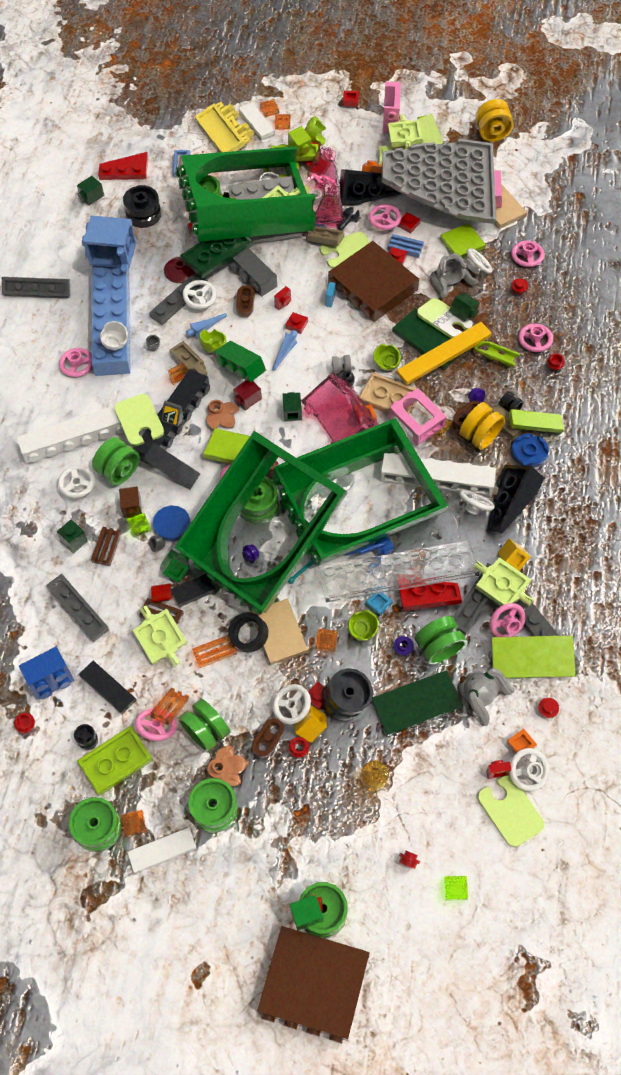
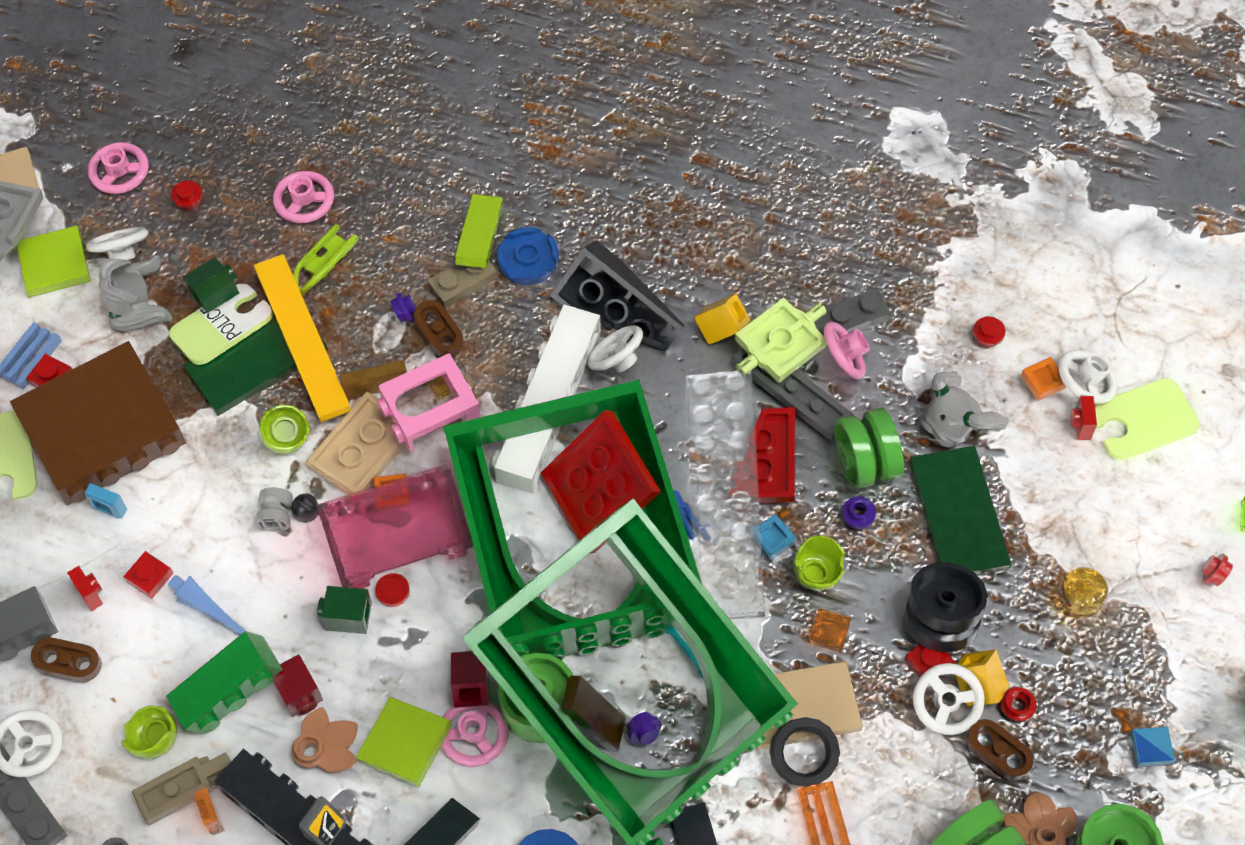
camera: 80 degrees left, 0 degrees up
medium blue piece [186,313,227,339] -> none
yellow wheel [459,402,506,450] -> none
lime tile [491,635,576,678] -> none
black wheel [498,391,524,412] -> none
red plate [547,353,565,370] -> none
none -> pearl gold tile [340,360,407,400]
none -> red piece [375,573,410,607]
none -> red plate [541,410,661,553]
none -> dark brown tile [561,675,626,751]
none -> dark azure tile [1130,727,1175,767]

